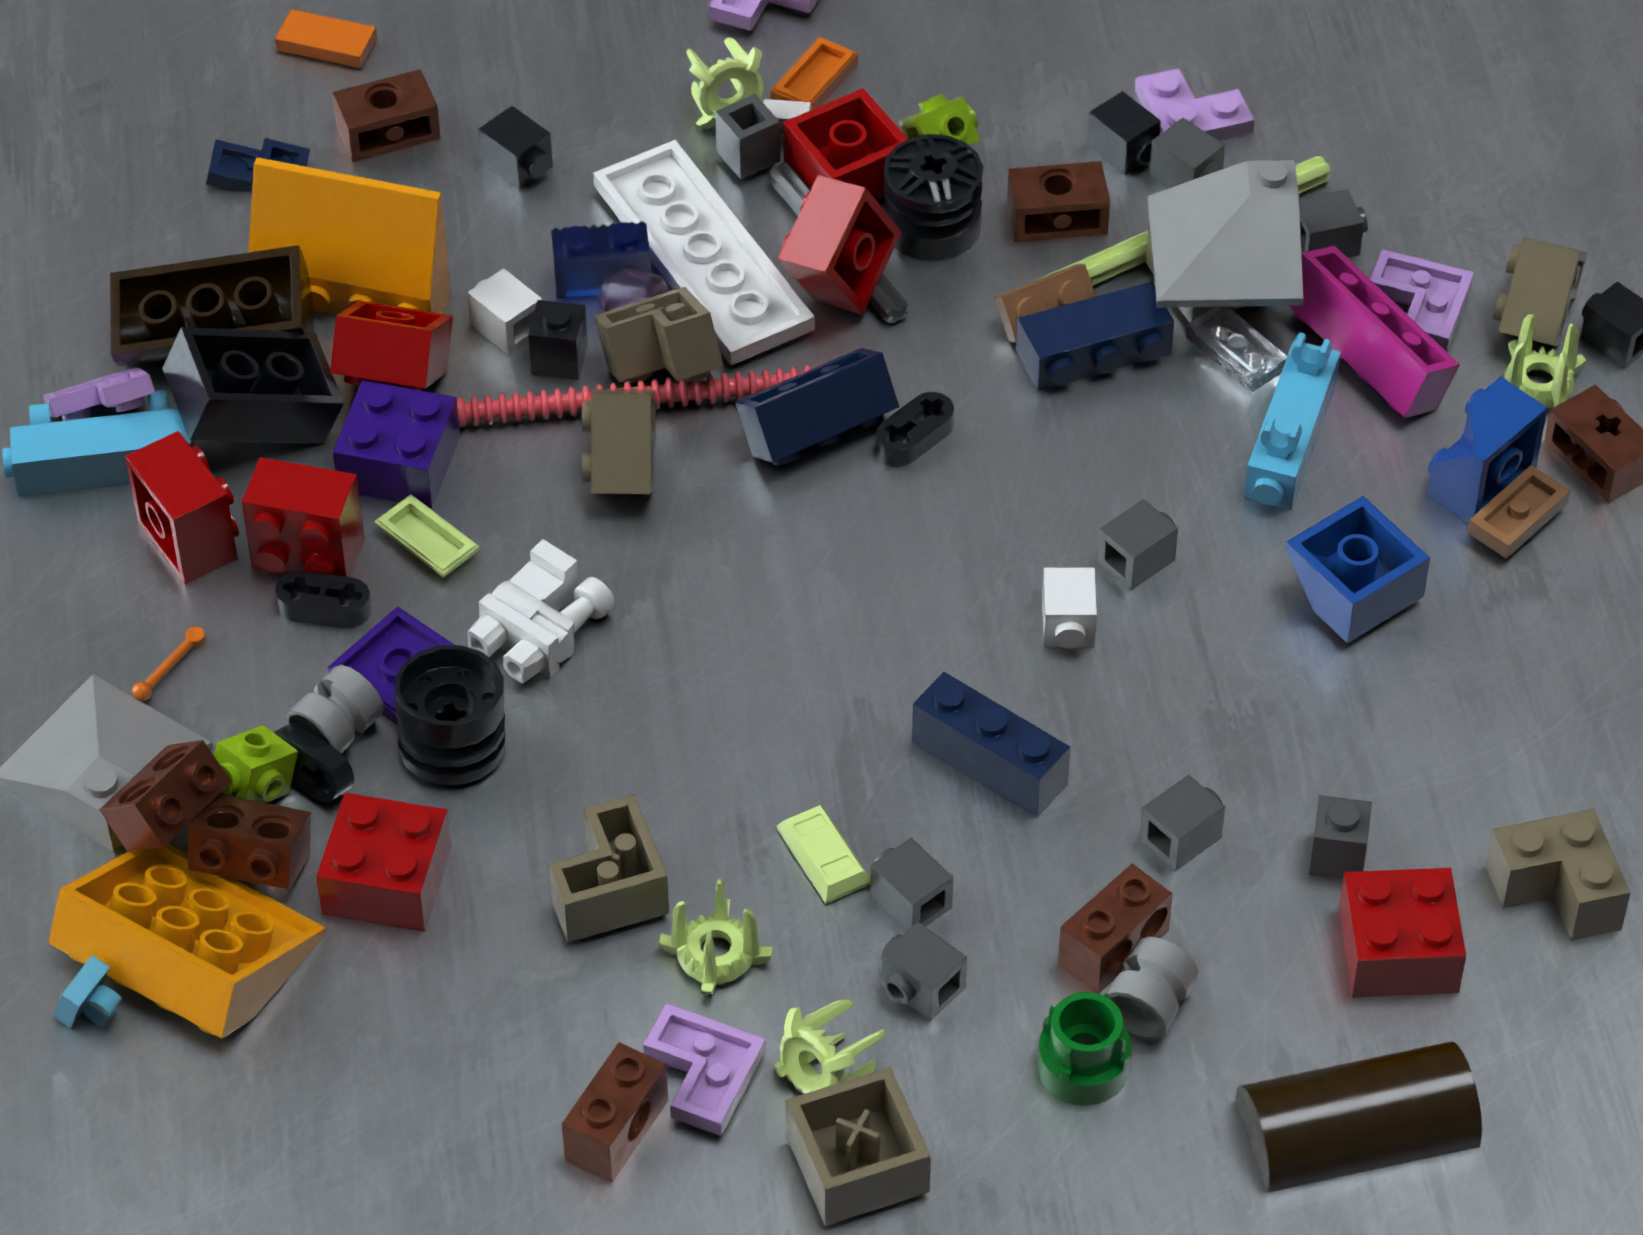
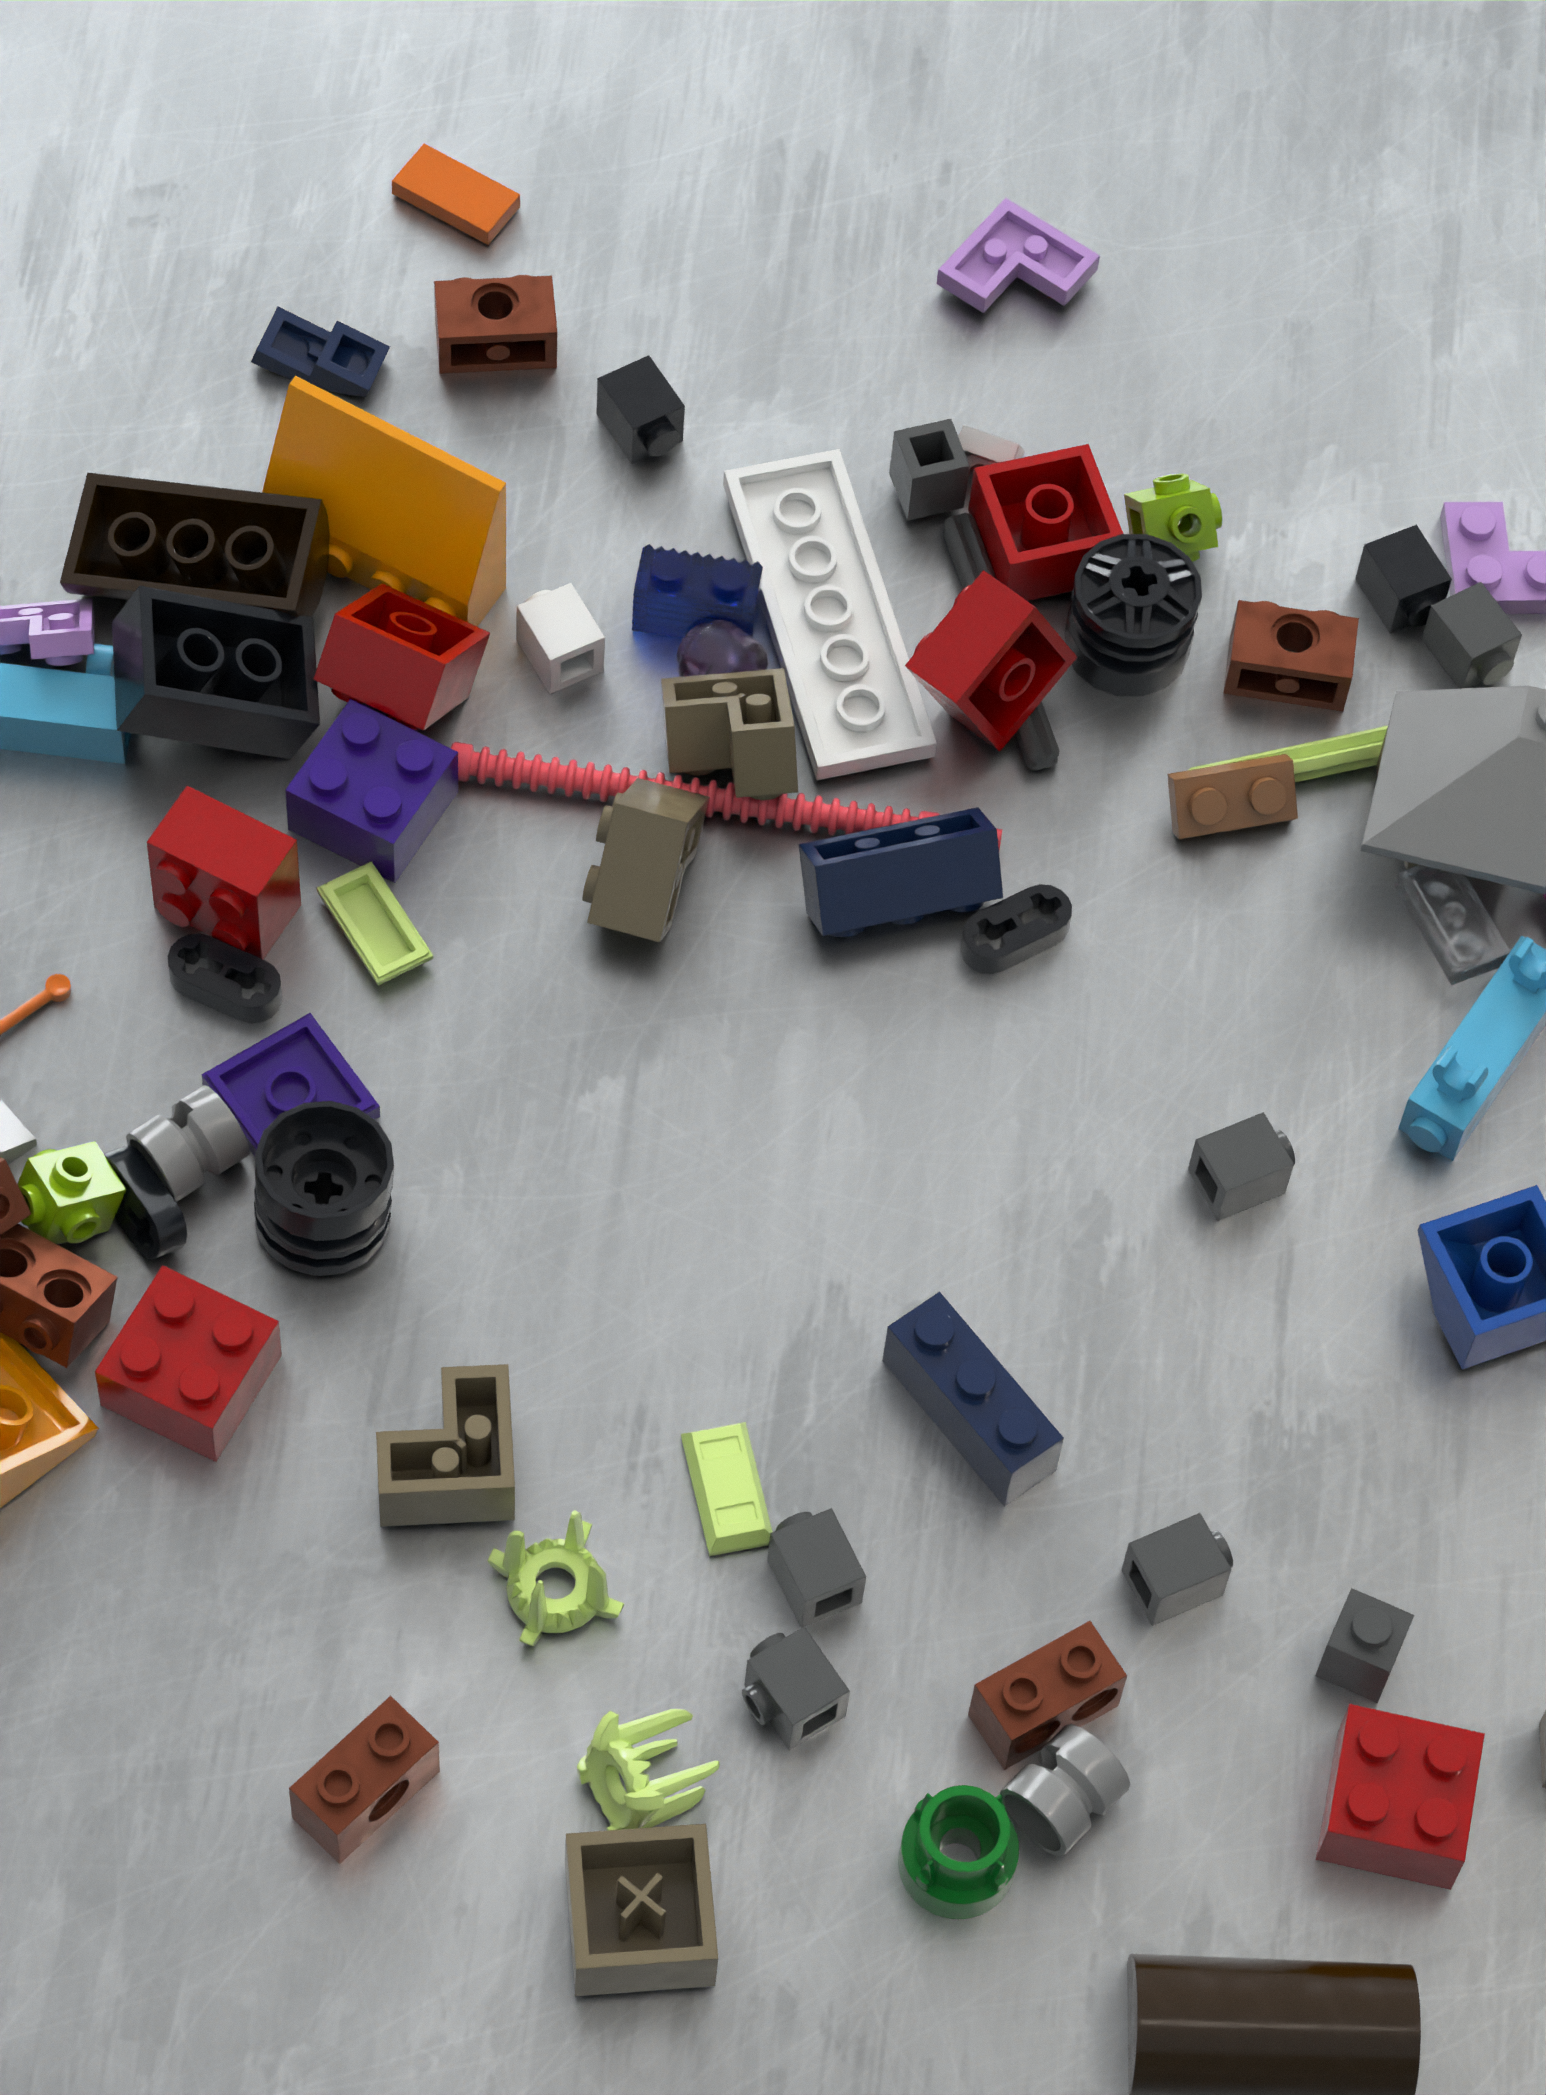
camera: 10 degrees right, 10 degrees up
red brick [125,431,239,585] -> none
white hips [467,539,615,684] -> none
black brick [528,300,588,380] -> none
lavender plate [643,1003,766,1136] -> none
yellowish green piece [687,38,764,129] -> none
orange tile [770,37,858,110] -> none
dark blue brick [1016,281,1174,391] -> none
white brick [1042,568,1097,649] -> none

